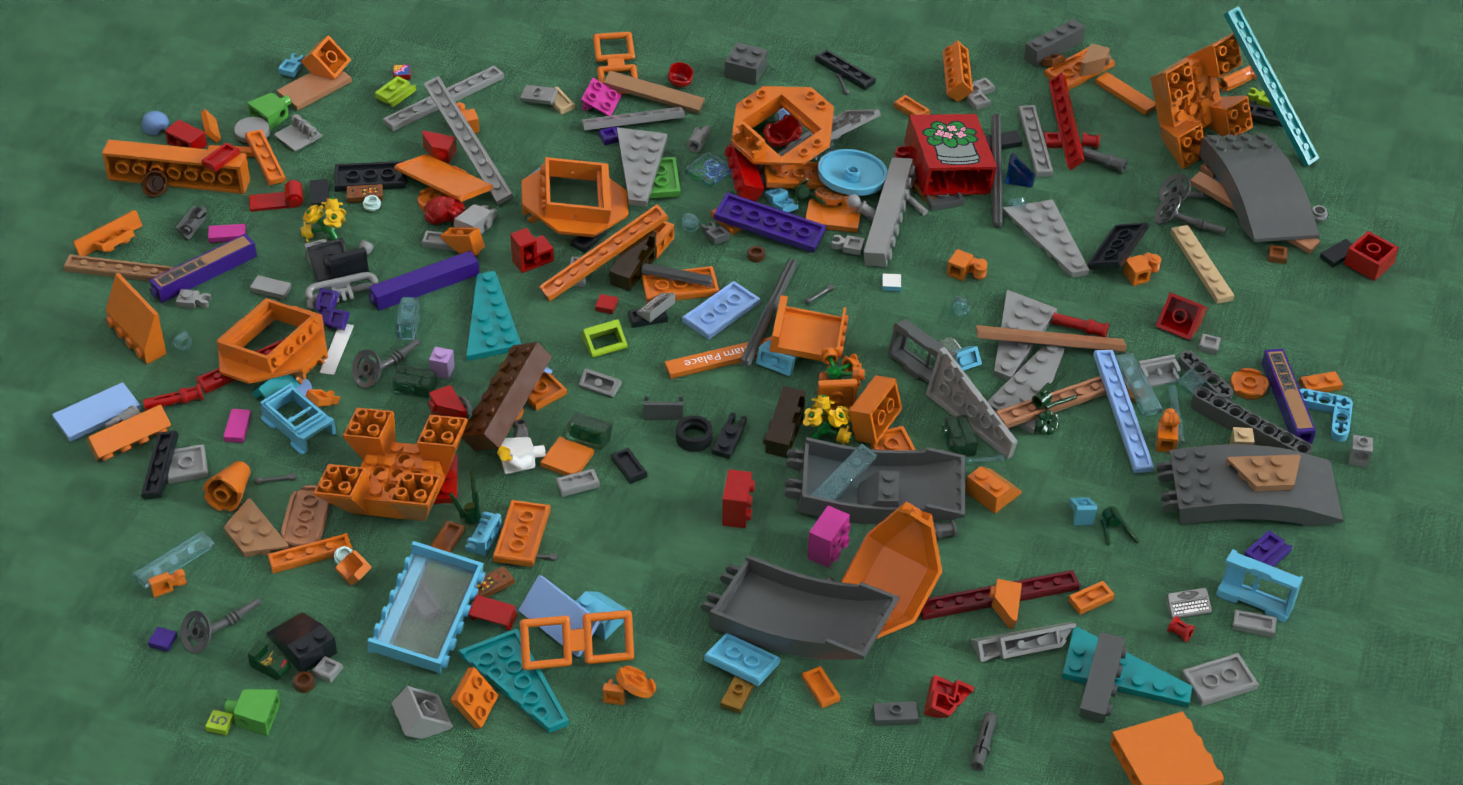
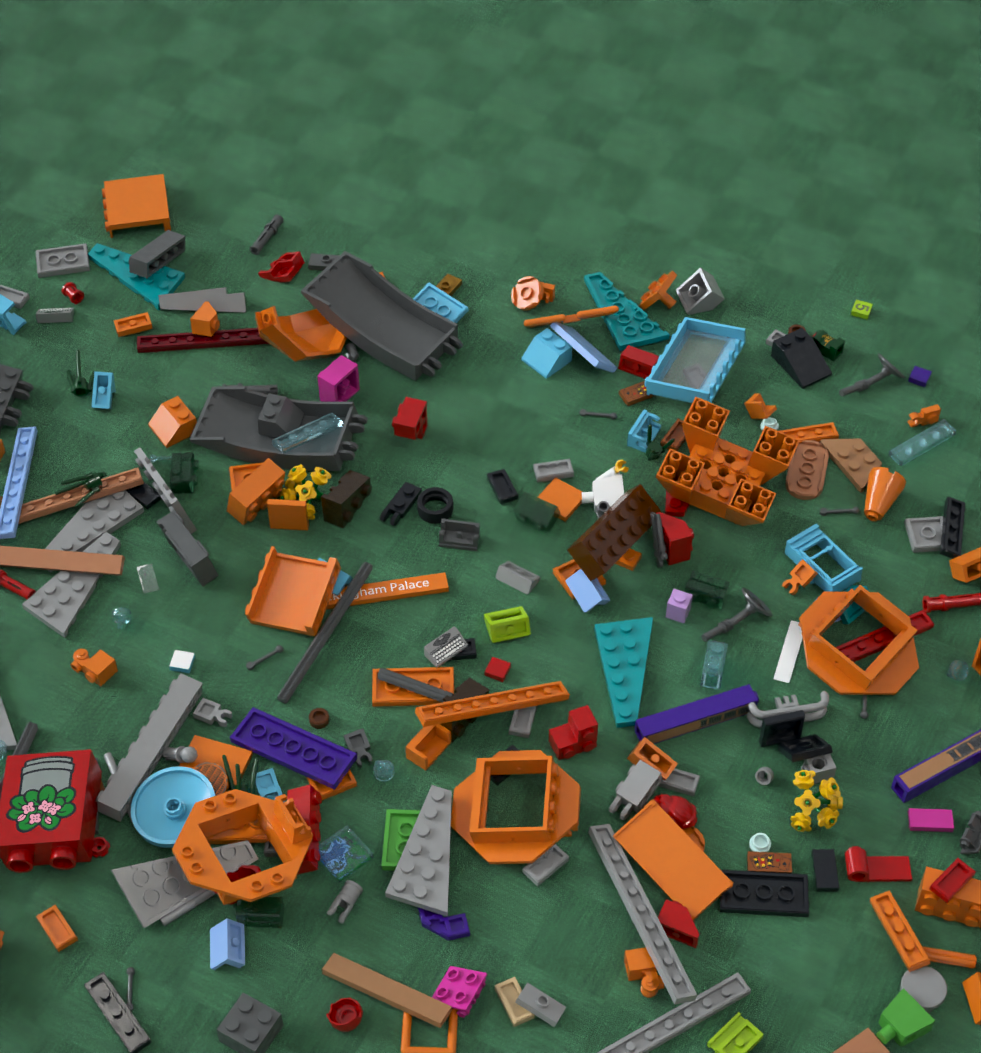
camera: 170 degrees left, 5 degrees up
light grey plate [176,289,212,309] -> none
dark pink tile [224,409,252,443] -> none
bright green torso [225,689,280,736] -> none
light grey tile [250,275,292,300] -> none
light grey hinge [274,114,323,151] -> none
dark purple tile [315,288,350,331] -> none
orange tile [493,500,551,567] -> none
light grey tile [581,107,685,130] -> none
light blue tile [682,281,760,340] -> none
orange plant [816,347,867,391] -> none
medium azure panel [952,346,982,370] -> none

